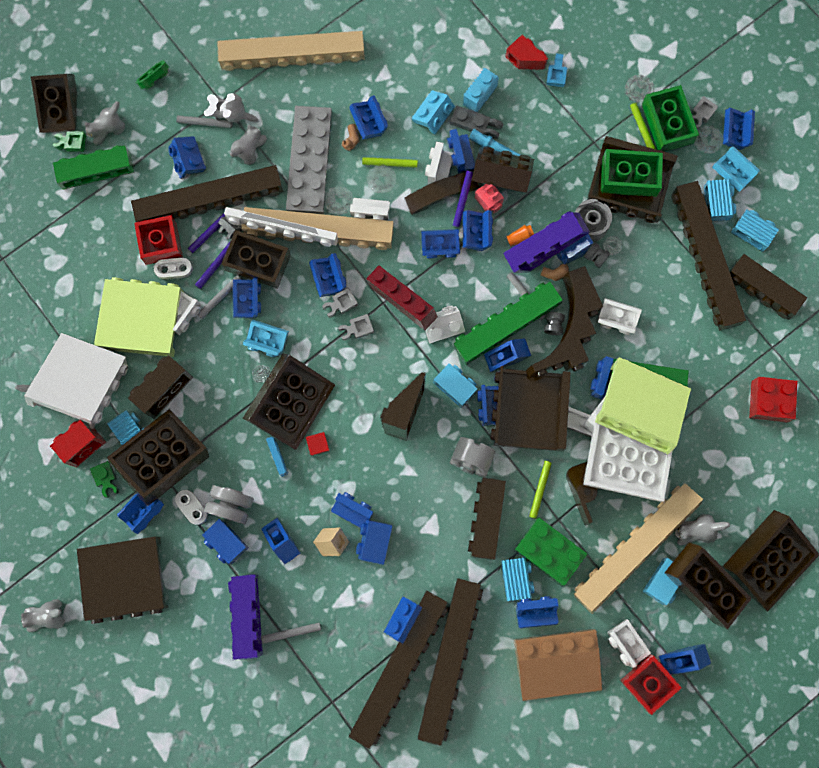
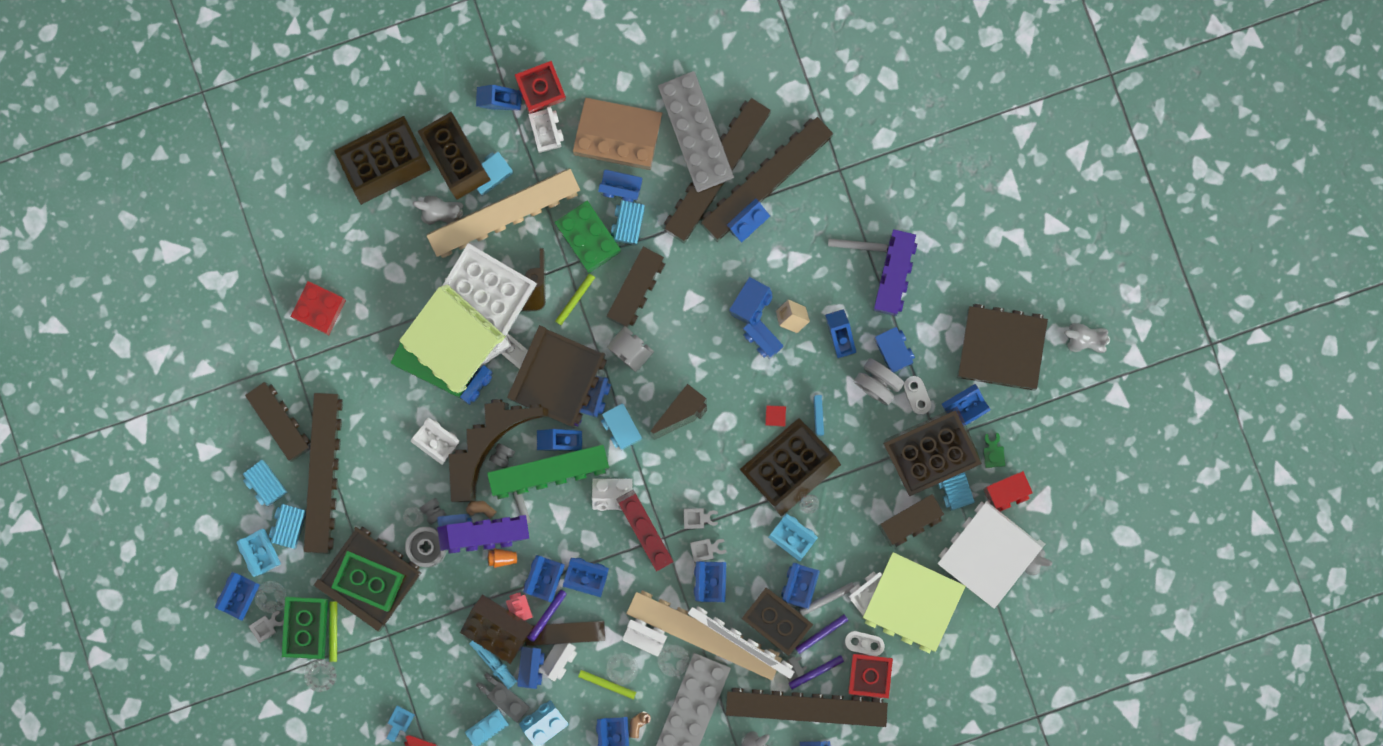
camera: 160 degrees left, 5 degrees up
none -> light grey plate [658,71,734,192]

